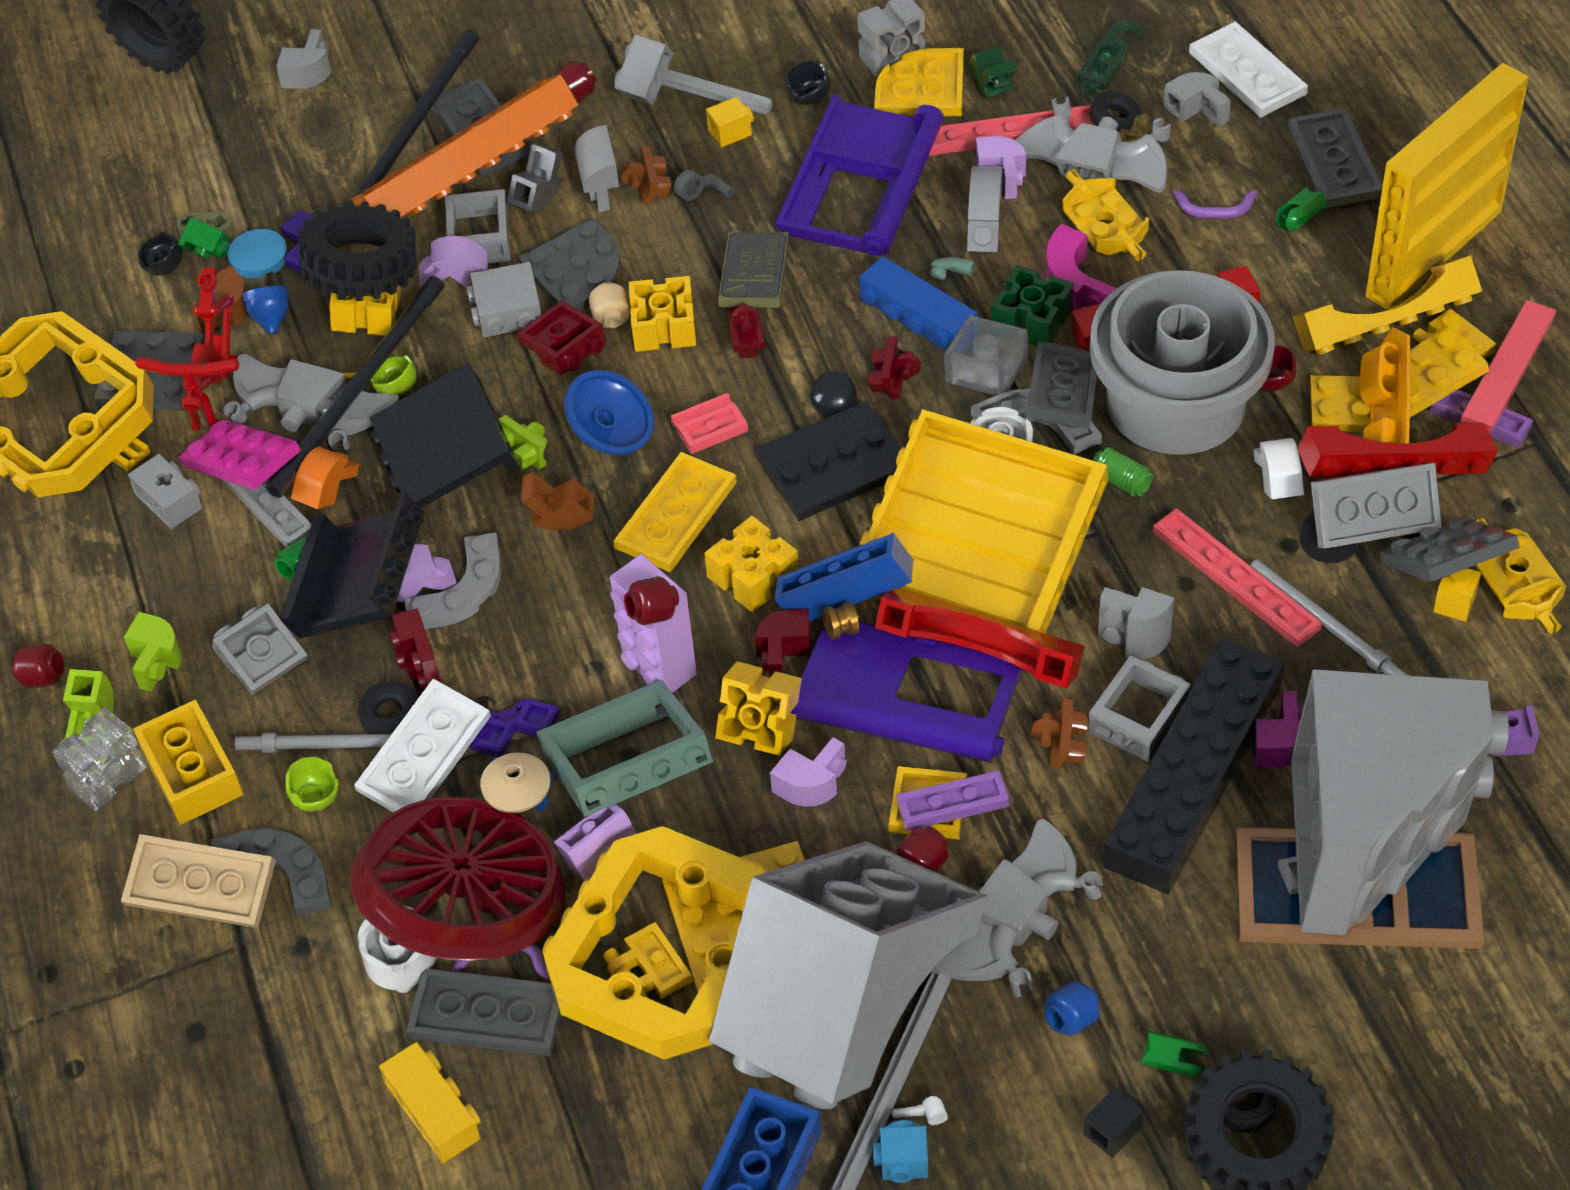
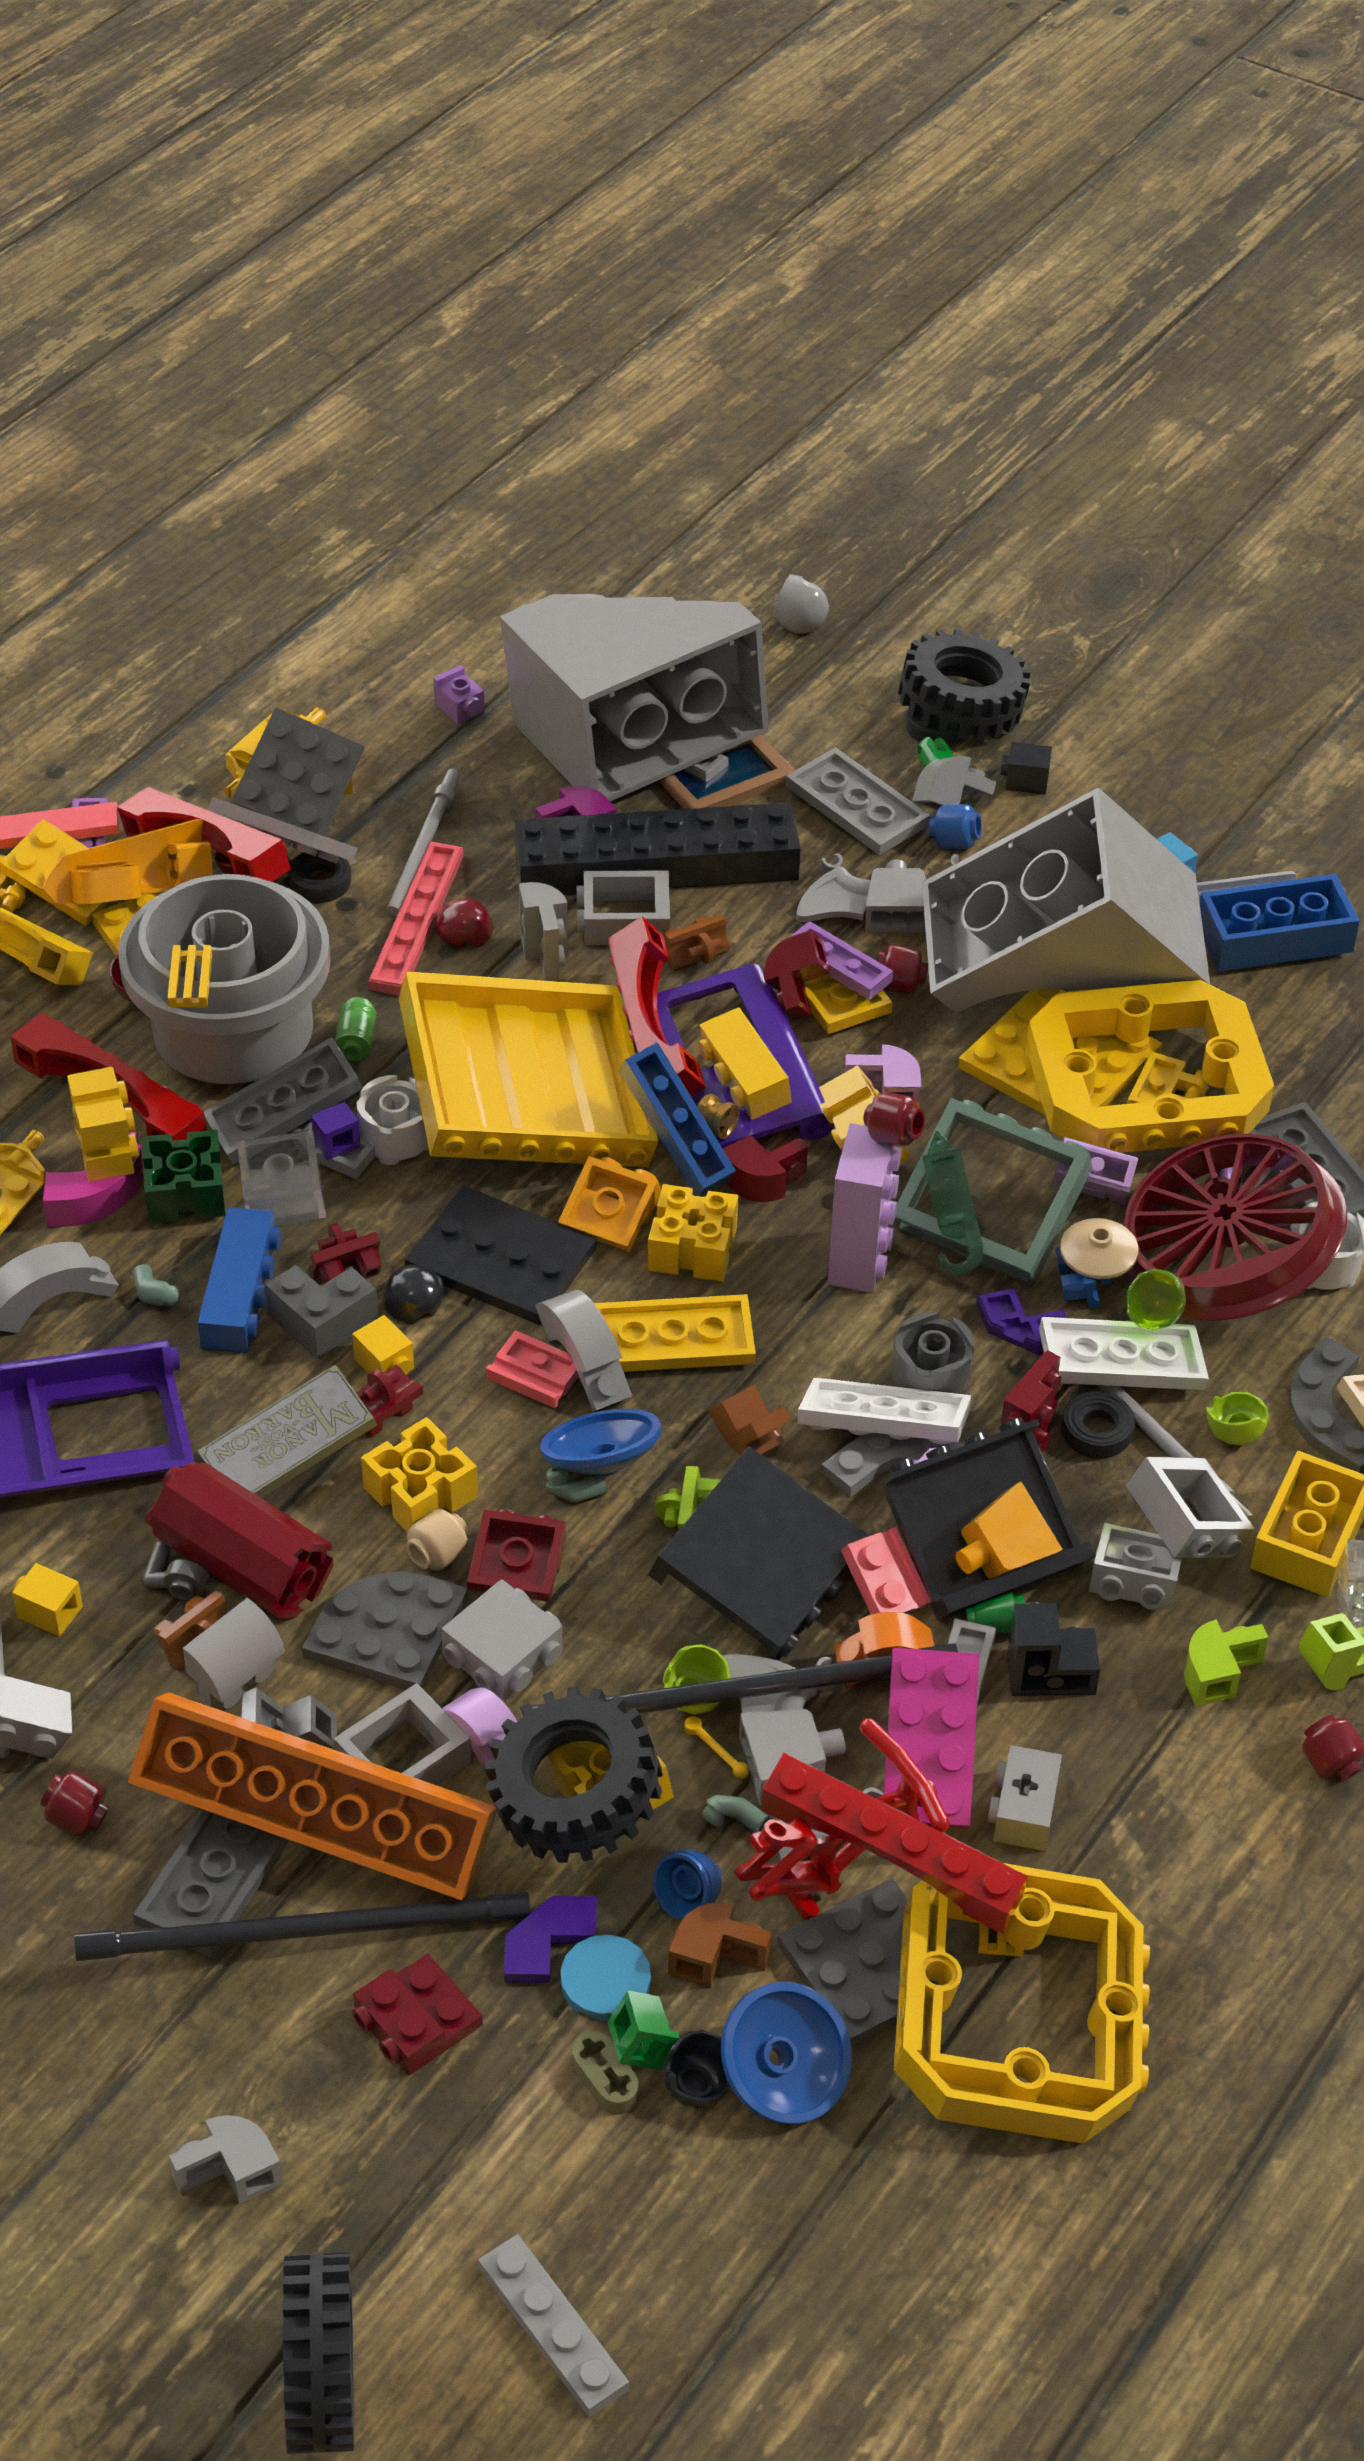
camera: 130 degrees left, 5 degrees down
none -> yellow brick [67,1067,139,1182]
none -> dark red brick [145,1463,334,1618]
none -> yellow tile [168,945,212,1008]
none -> dark grey brick [265,1265,378,1360]
none -> dark purple plate [311,1102,361,1160]
none -> yellow brick [352,1315,414,1375]
none -> dark red plate [352,1954,483,2076]
none -> dark red hair [435,898,494,948]
none -> light grey plate [478,2234,629,2418]
none -> light grey arch [535,1290,632,1411]
none -> light orange plate [558,1156,661,1252]
none -> yellow brick [698,1007,792,1120]
none -> sand green arm [702,1795,770,1833]
none -> blue dish [721,1982,852,2125]
none -> red arch [761,1752,1028,1934]
none -> dark red brick [764,930,830,1019]
none -> light grey helmet [772,574,829,634]
none -> light grey plate [785,747,930,856]
none -> white plate [798,1378,971,1444]
none -> coral plate [841,1527,931,1615]
none -> dark grey brick [892,1312,974,1394]
none -> light grey brick [912,756,996,811]
none -> clear green plate [922,1131,983,1275]
none -> light orange torso [955,1482,1063,1579]
none -> black brick [1007,1602,1100,1696]
none -> clear neon green hair [1126,1268,1186,1331]
none -> light grey window [1126,1457,1255,1558]

